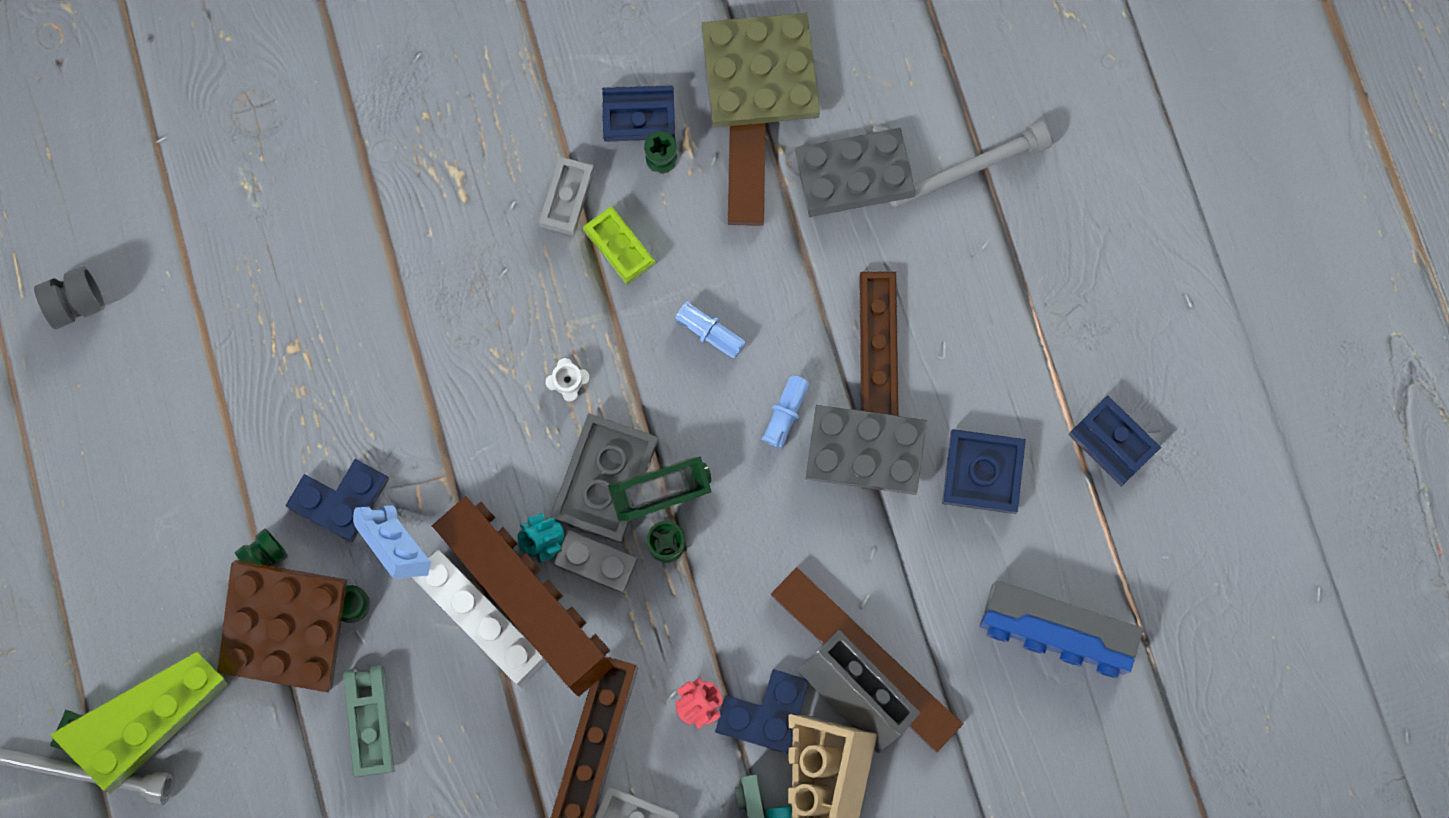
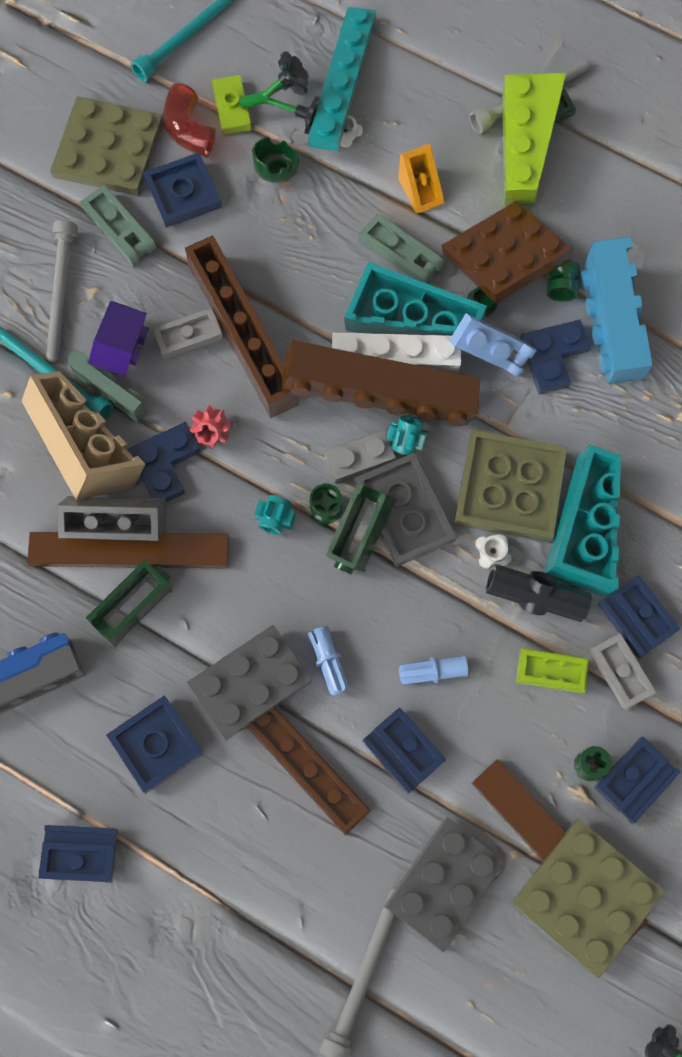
camera: 135 degrees right, 5 degrees down
none -> dark green window [85,560,172,647]
none -> teal gear [254,495,296,535]
none -> teal wedge [344,262,487,336]
none -> dark blue plate [362,707,446,794]
none -> light orange slope [398,144,445,214]
none -> olive plate [454,429,567,542]
none -> black piece [485,564,592,622]
none -> teal wedge [544,444,621,597]
none -> dark azure wedge [579,236,652,384]
none -> dark blue plate [598,575,680,658]

